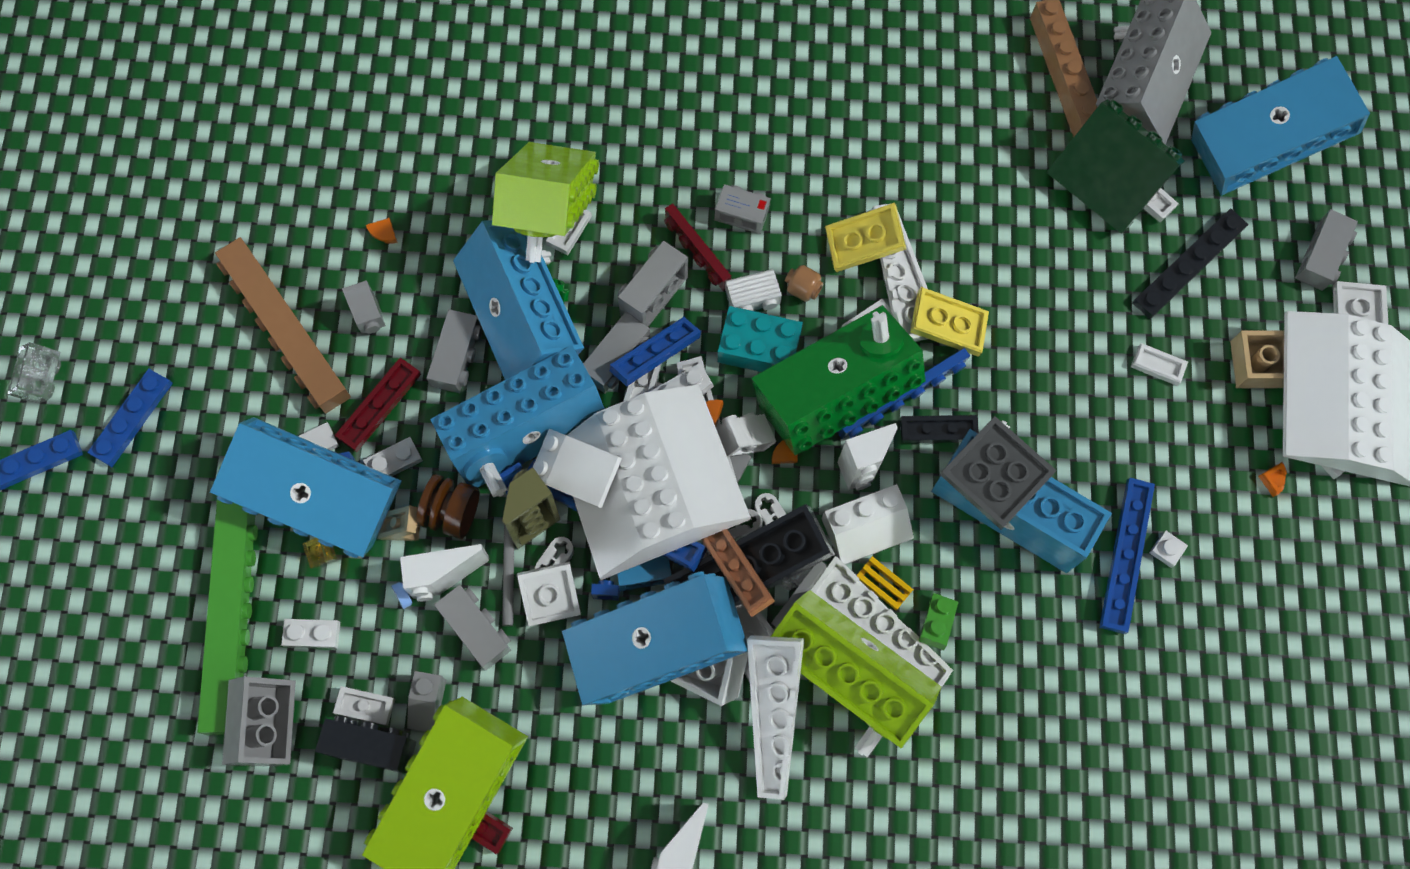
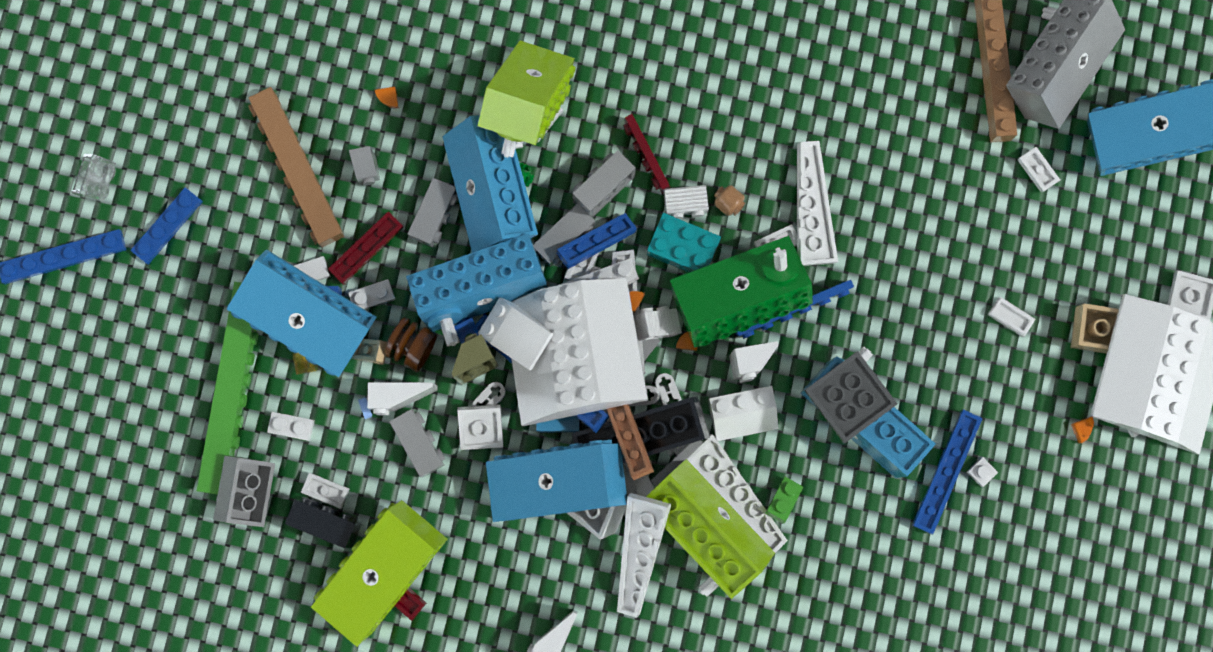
camera: 10 degrees right, 10 degrees up
light grey slope [407,671,447,732] -> none
light grey bar [502,525,514,627] -> none
blue plate [591,580,620,601] -> none
light grey brick [715,184,771,234] -> none
light yellow tile [825,203,906,272] -> none
yellow tile [856,556,914,611] -> none
black plate [900,415,979,443] -> none
light yellow tile [910,287,989,357] -> none
dark green panel [1046,99,1185,234] -> none
black plate [1132,208,1249,320] -> none
light grey brick [1295,209,1358,291] -> none

